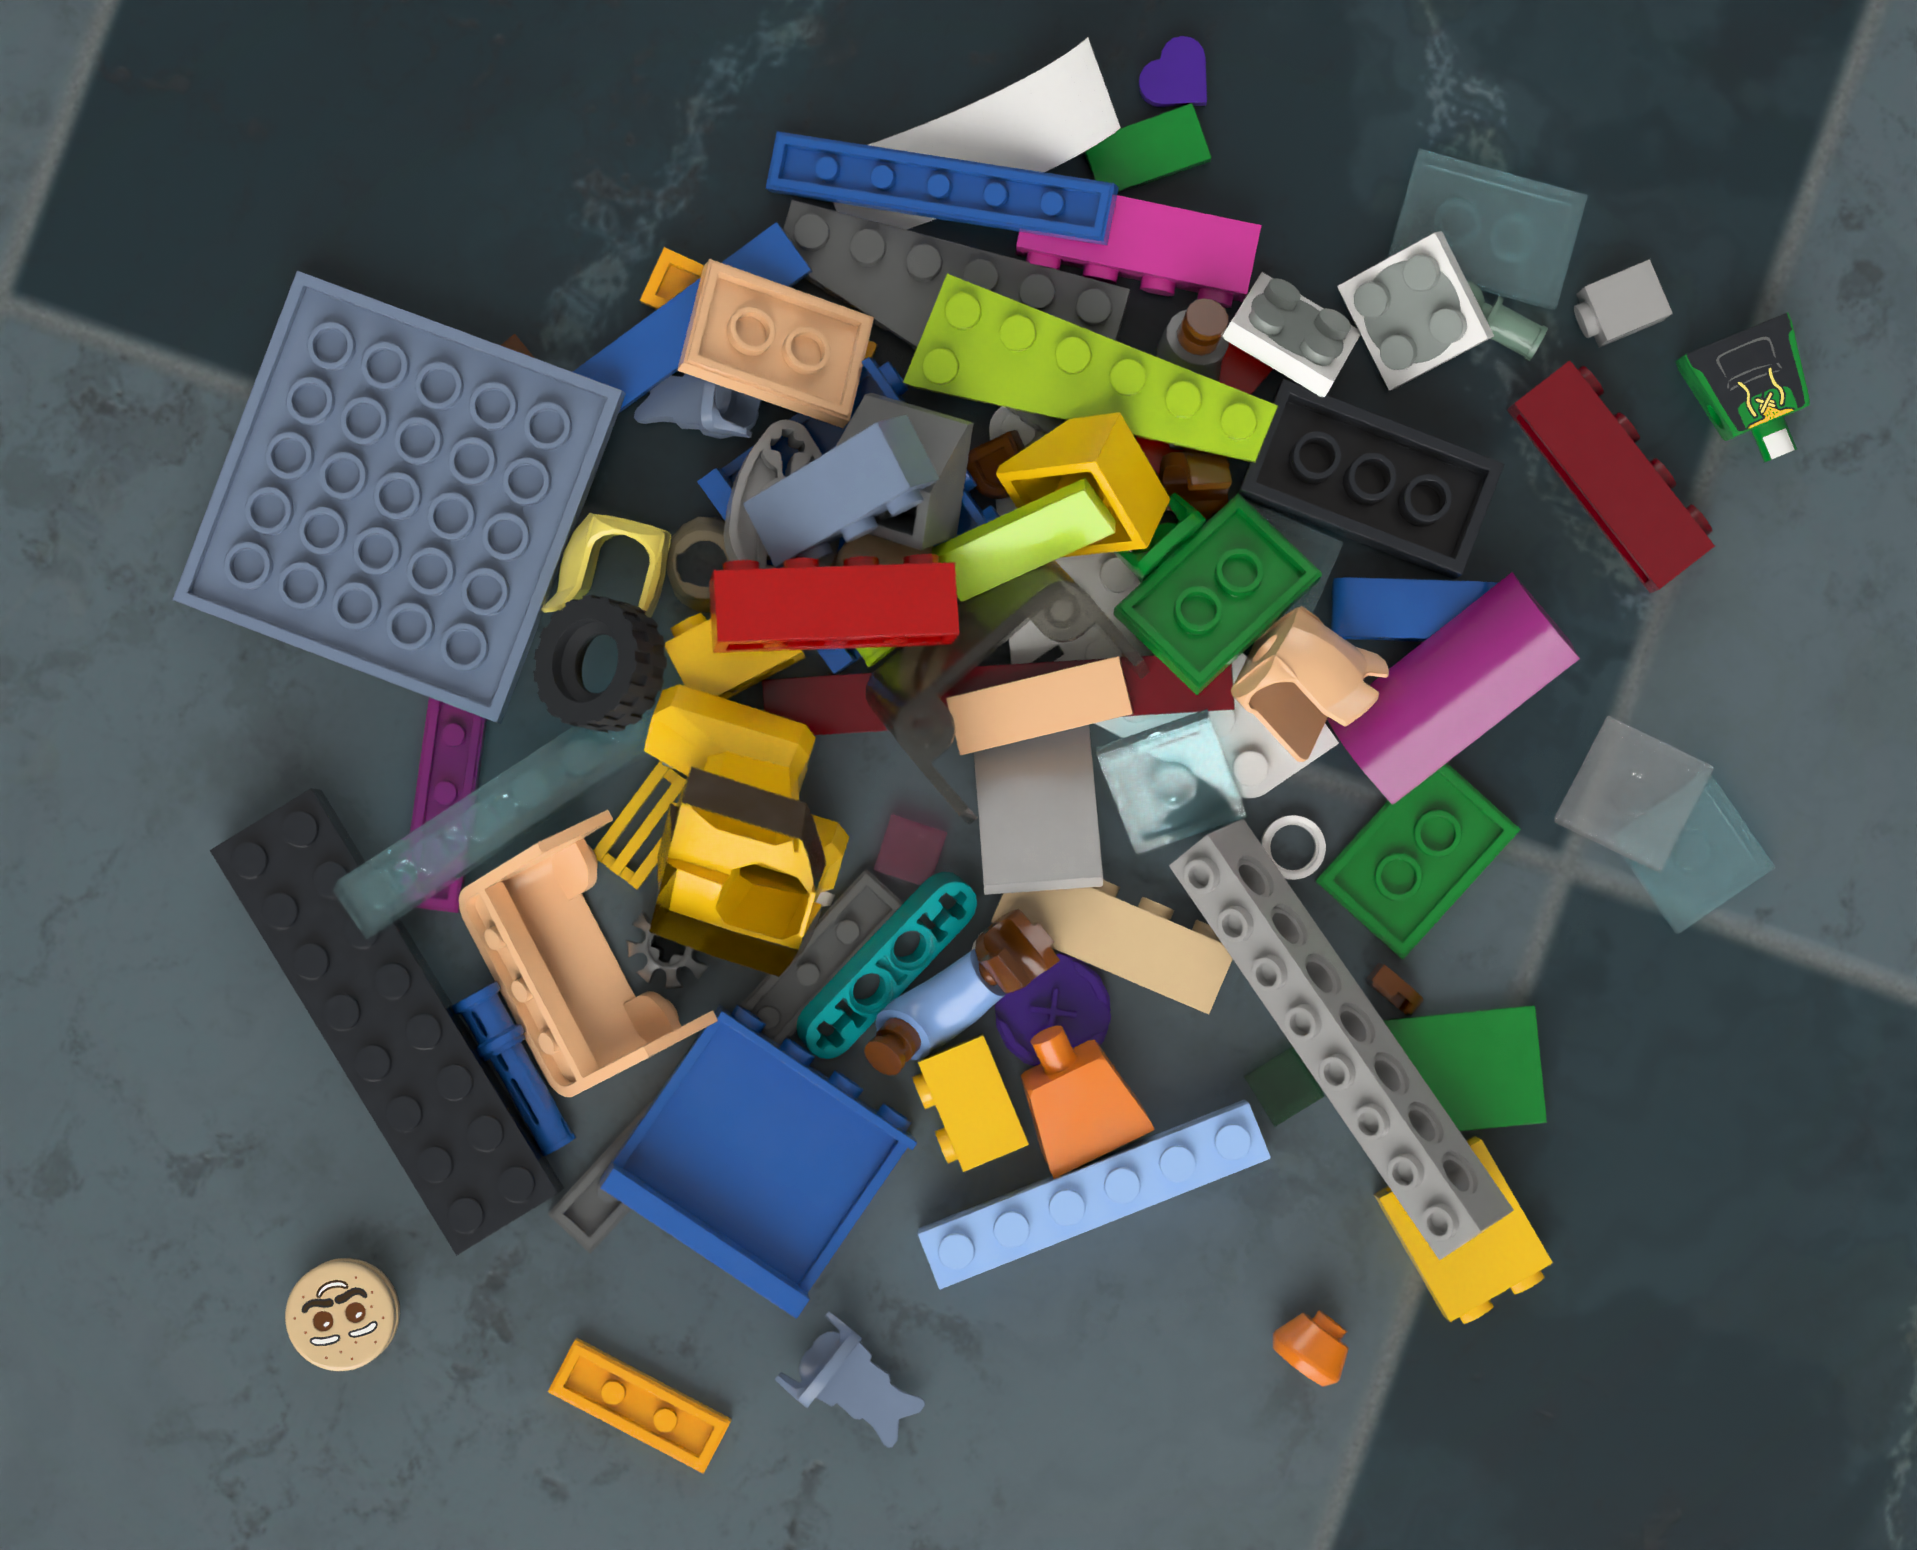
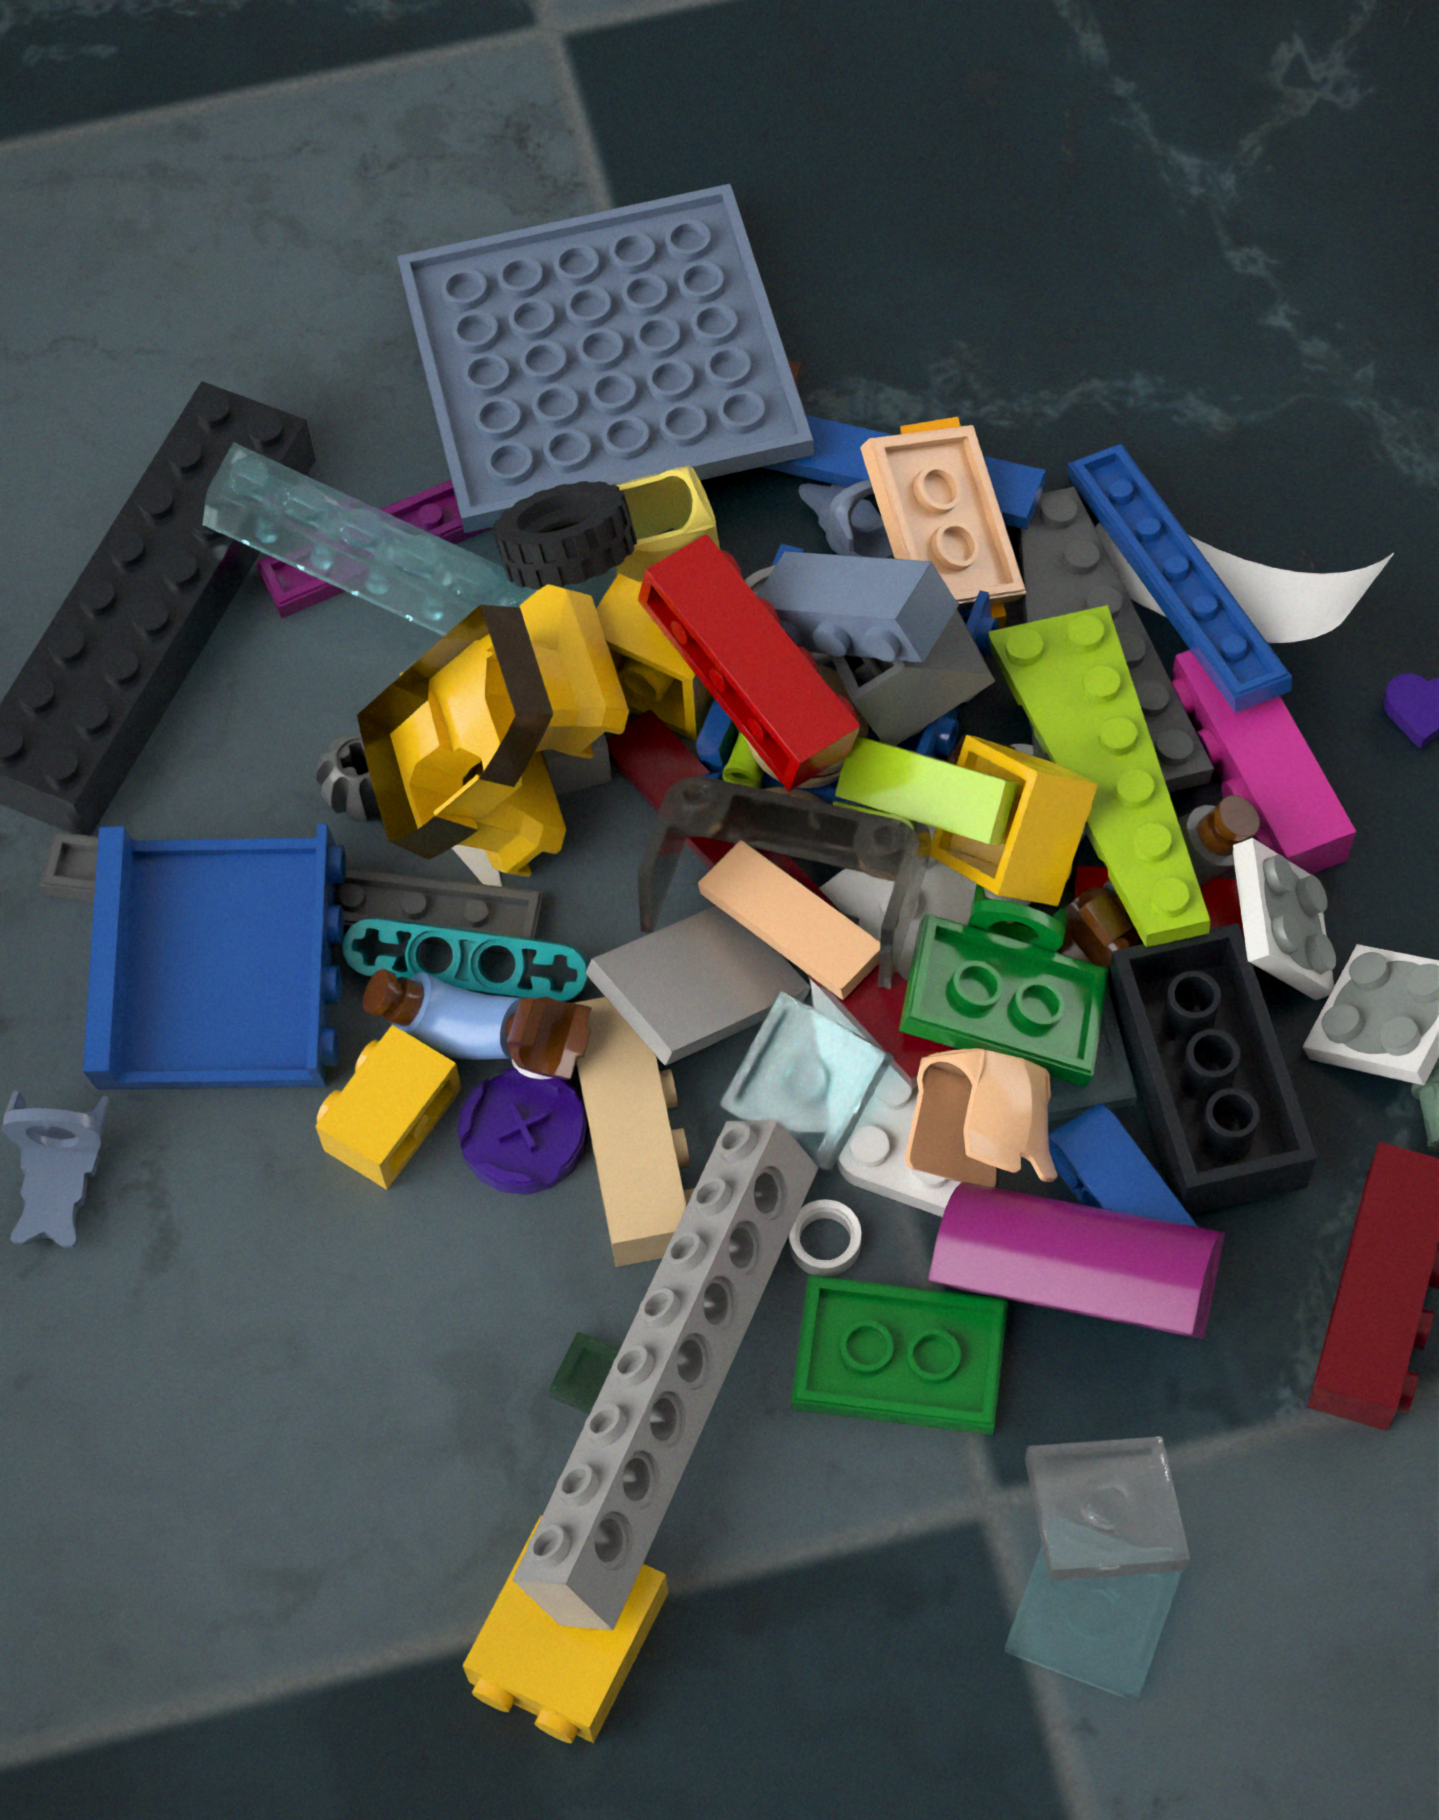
camera: 60 degrees right, 25 degrees down
blue pin [451,981,576,1156] -> none
light nougat windscreen [459,810,718,1097] -> none
clear pink tile [873,814,947,885] -> none
light blue brick [918,1099,1271,1290] -> none
orange torso [1021,1026,1155,1179] -> none
green tile [1084,103,1212,194] -> none
orange cone [1273,1310,1349,1387] -> none
reddish brown tile [1366,963,1424,1016] -> none
green tile [1383,1005,1547,1131] -> none

